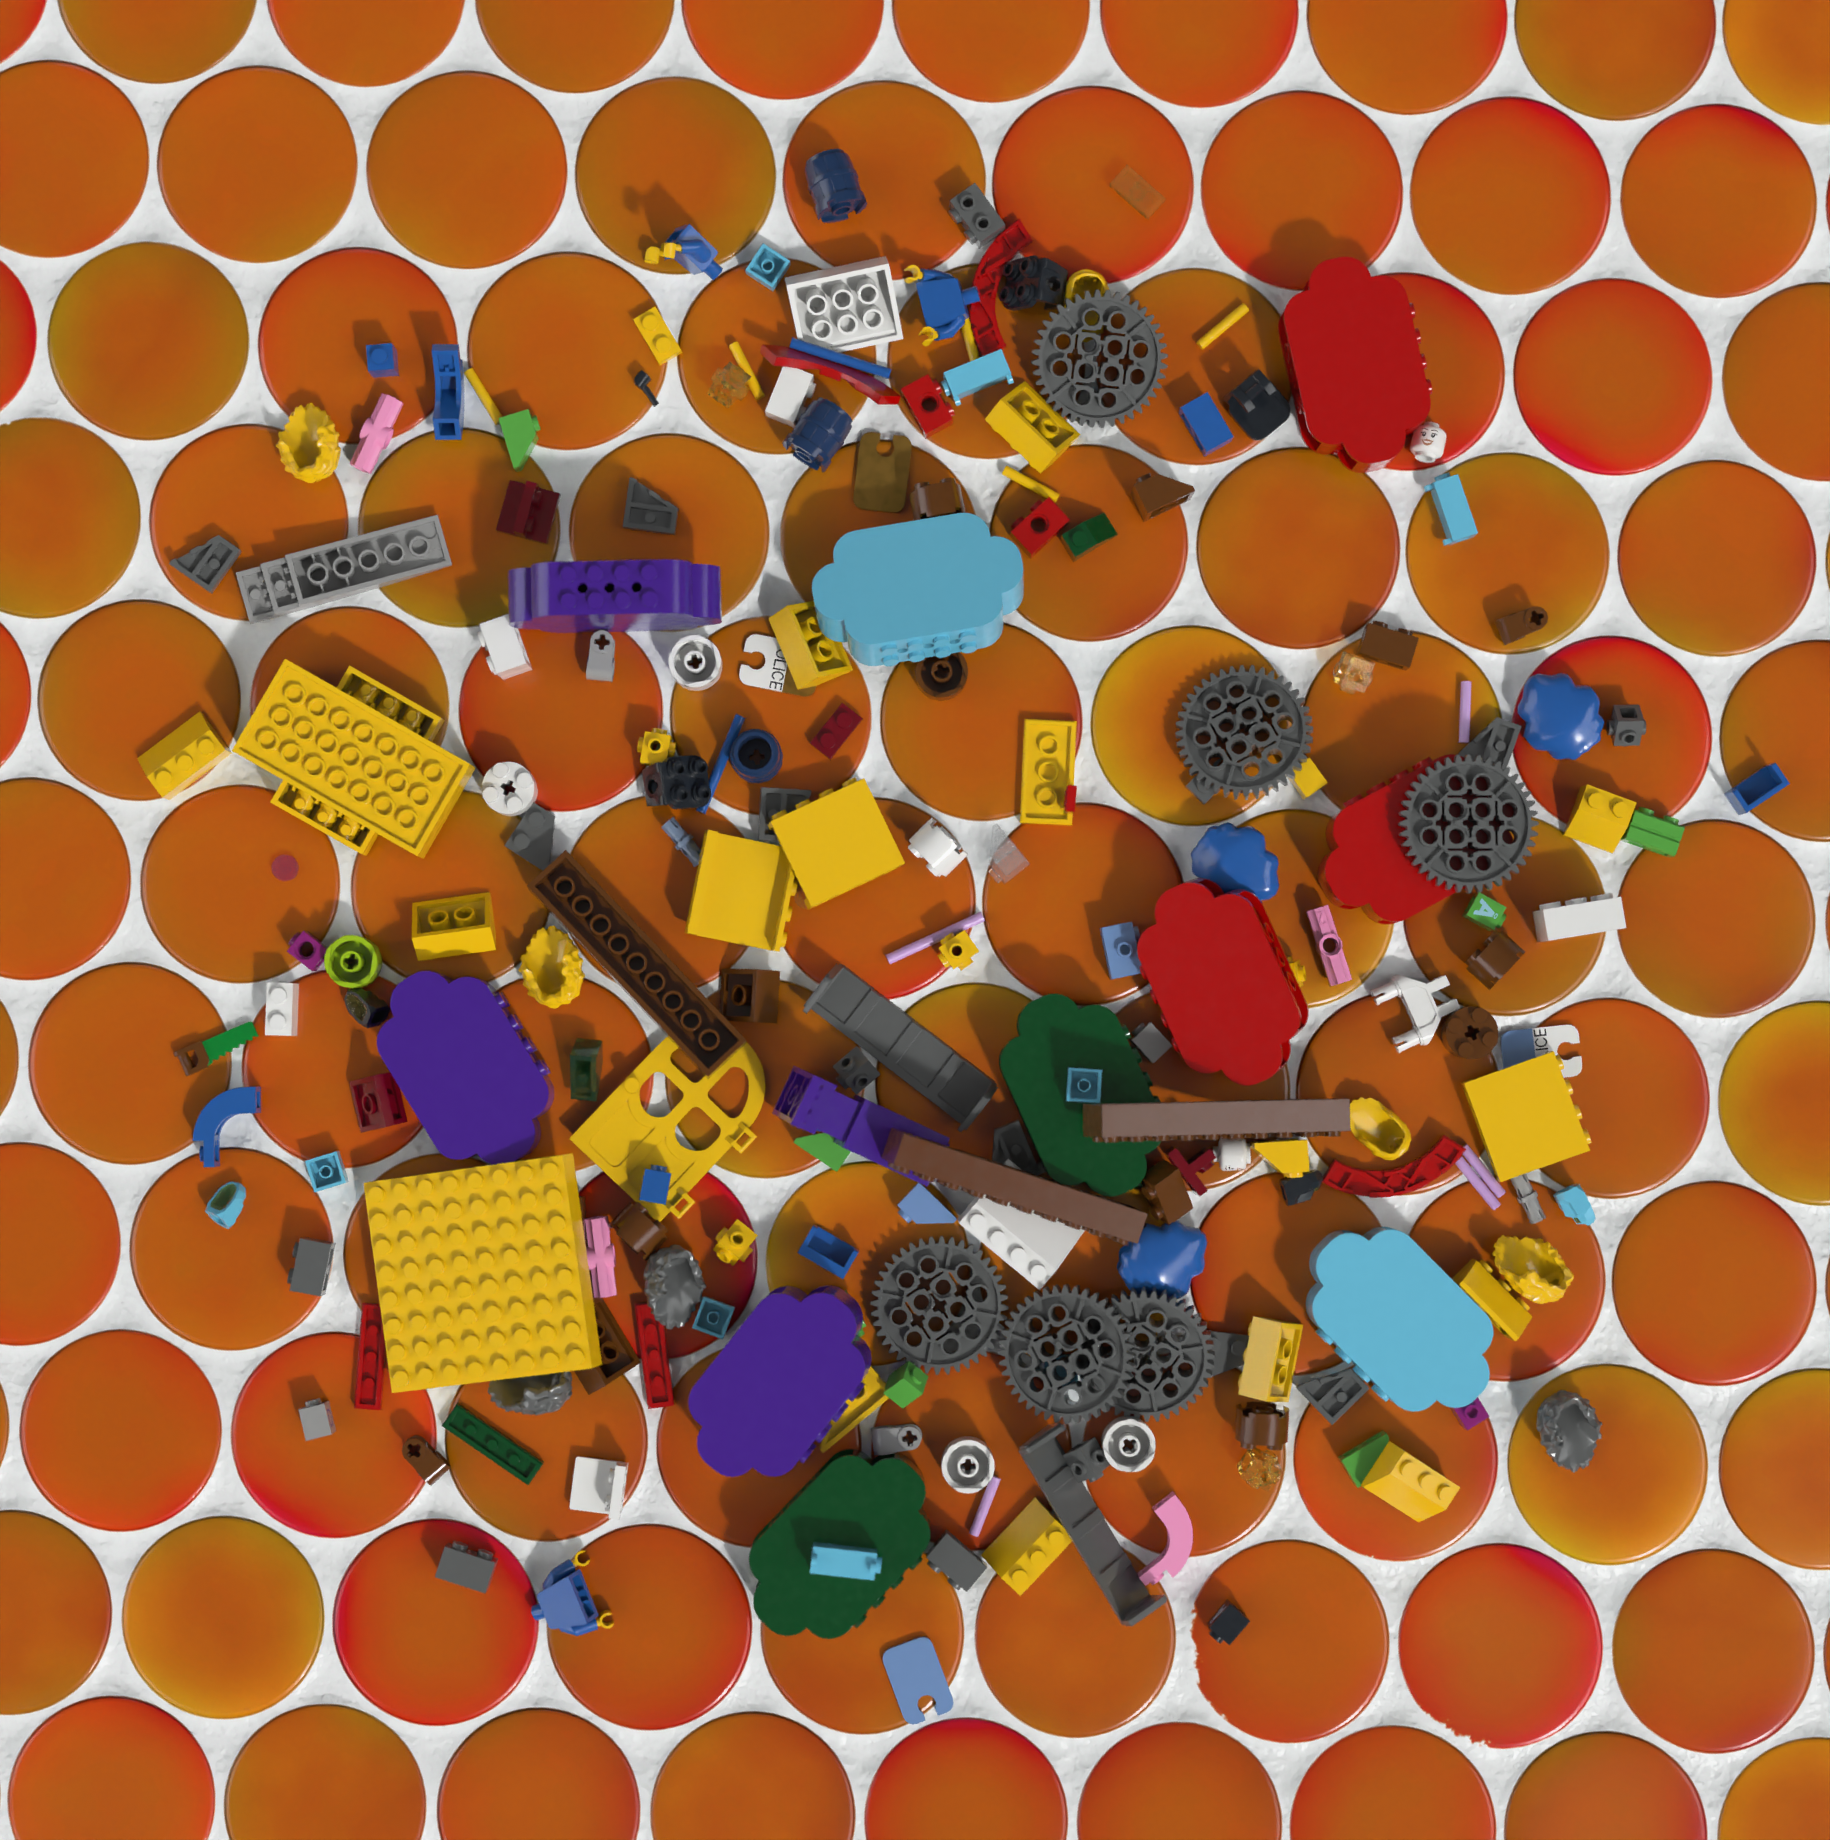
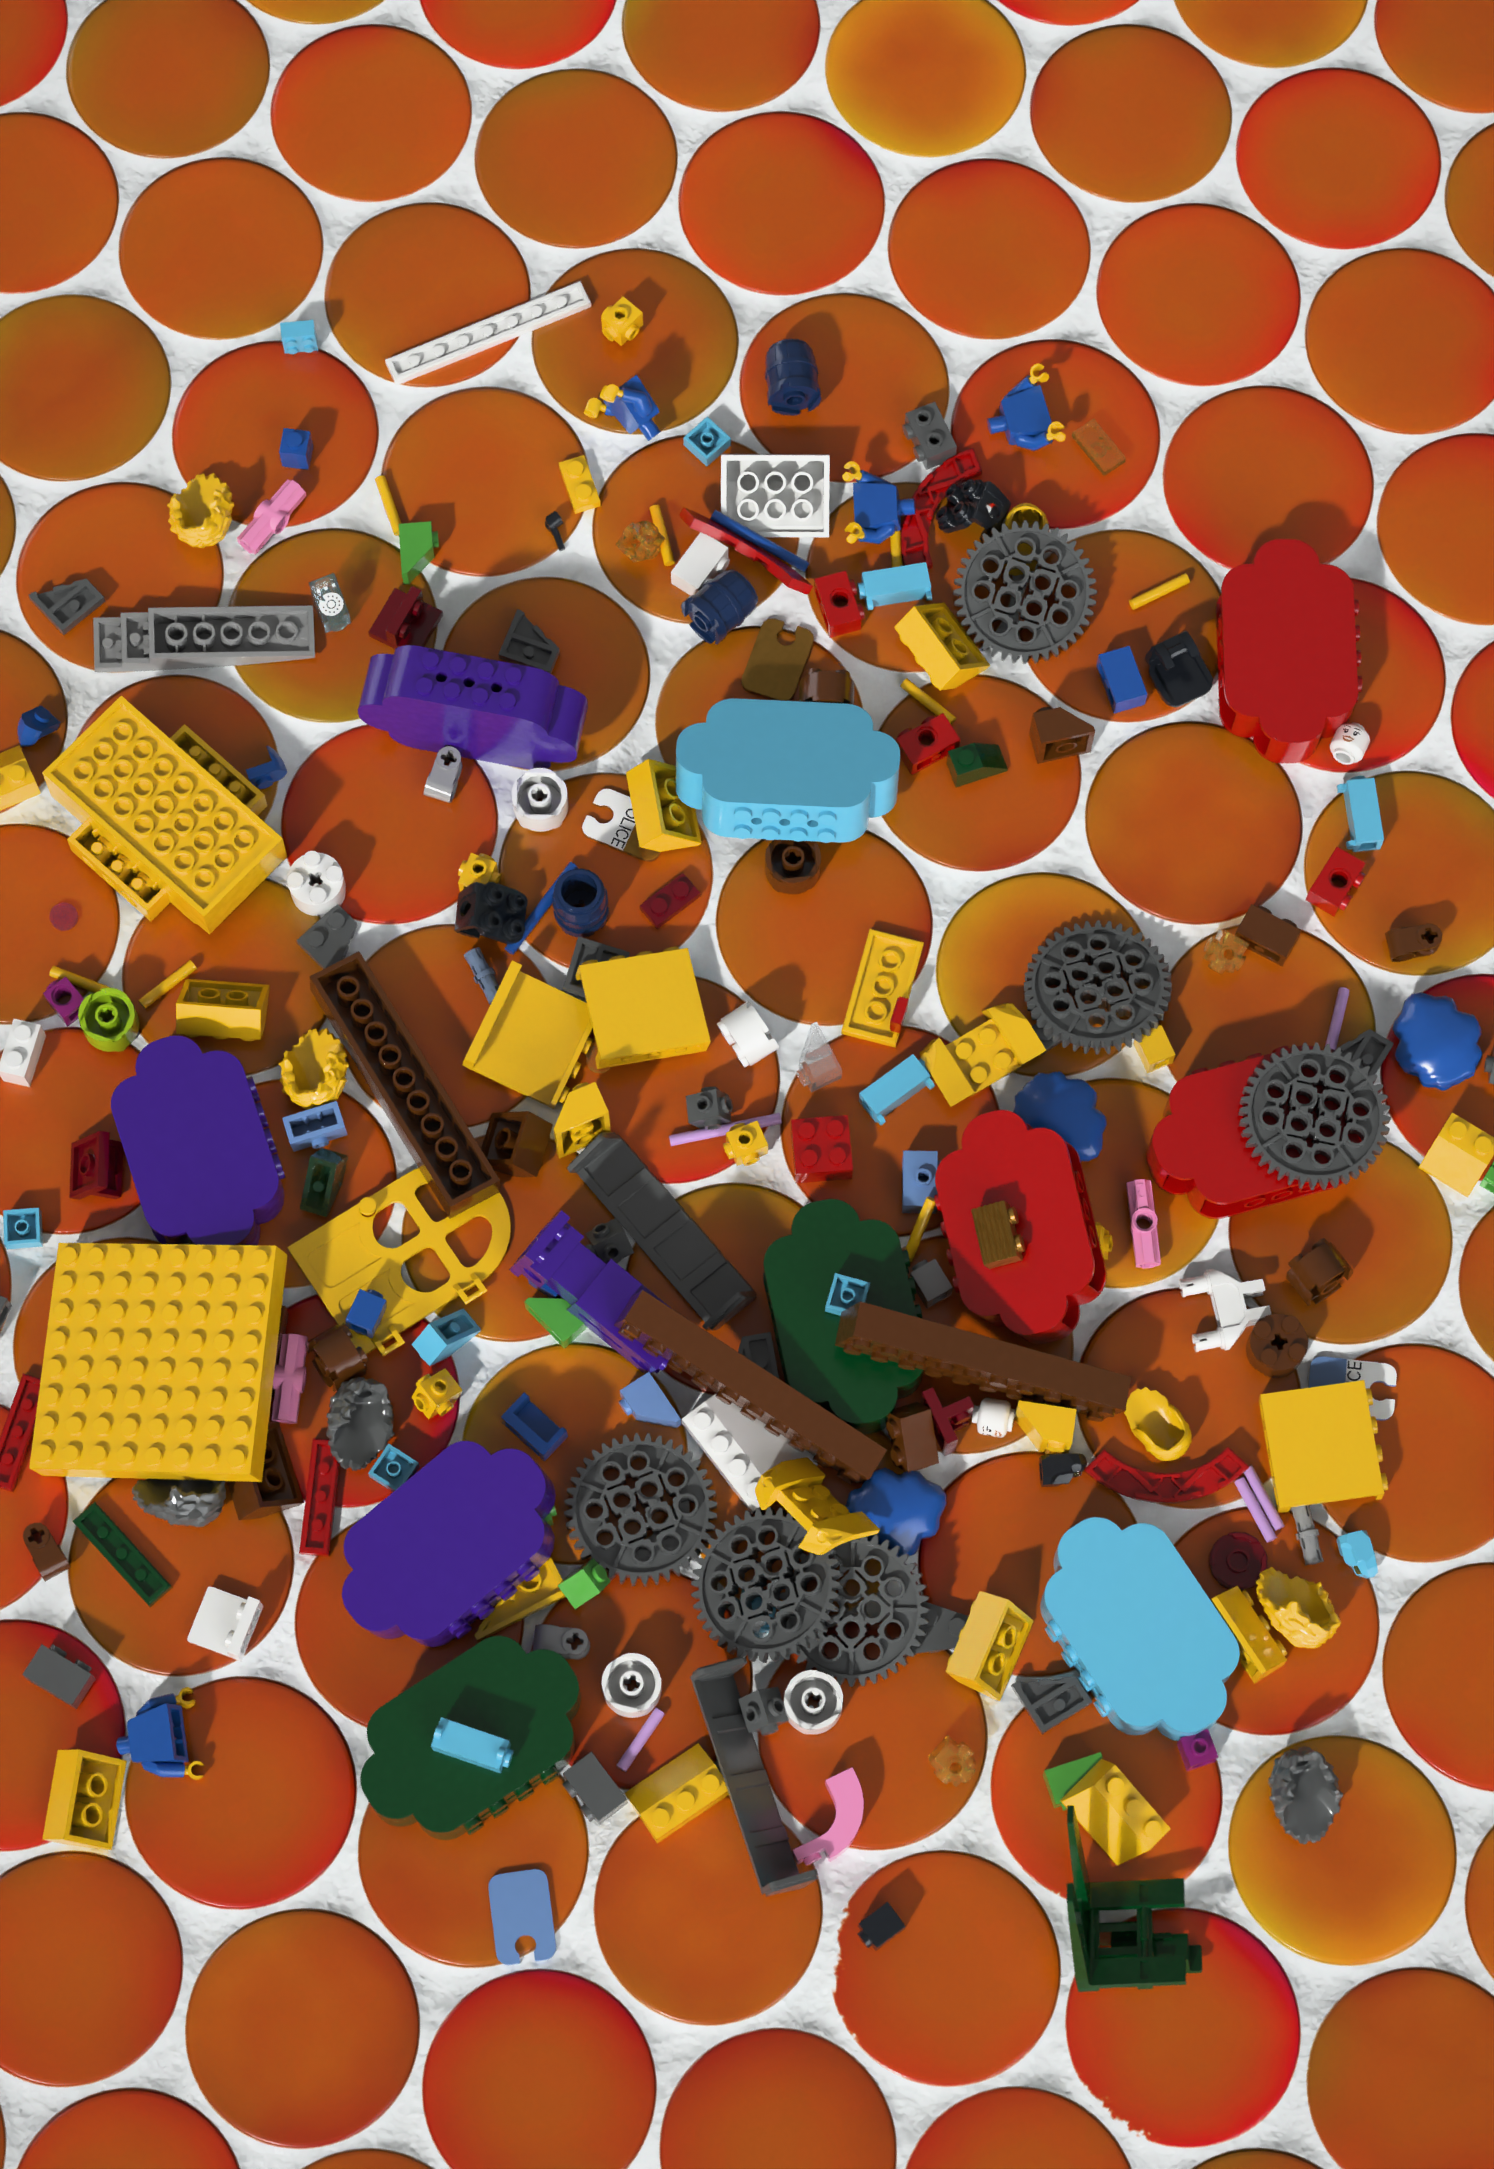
camera: 20 degrees right, 15 degrees down
black rock [344,988,390,1028] -> none
blue arch [431,344,464,440] -> none
white brick [478,614,532,680] -> none
reddish brown brick [1235,1402,1289,1450] -> none
bright green brick [1462,893,1506,931] -> none
white brick [1532,893,1626,942] -> none
none -> blue plate [17,705,61,747]
none -> yellow slope [42,1749,127,1850]
none -> yellow piece [49,966,111,993]
none -> yellow piece [138,960,197,1009]
none -> blue plate [246,746,287,789]
none -> medium azure piece [280,320,318,354]
none -> medium blue brick [282,1101,348,1152]
none -> clear light blue slope [309,573,351,633]
none -> white tile [385,281,591,386]
none -> medium azure slope [412,1308,481,1366]
none -> yellow slope [554,1082,611,1159]
none -> yellow brick [601,297,643,346]
none -> dark grey brick [686,1087,733,1130]
none -> yellow piece [755,1457,880,1555]
none -> red brick [791,1115,853,1183]
none -> medium azure brick [859,1054,935,1125]
none -> yellow piece [905,1196,936,1262]
none -> yellow piece [920,1003,1046,1107]
none -> pearl gold brick [971,1201,1025,1269]
none -> blue torso [987,364,1066,451]
none -> dark green piece [1067,1805,1202,1992]
none -> dark red tile [1209,1532,1268,1591]
none -> red brick [1306,847,1366,917]

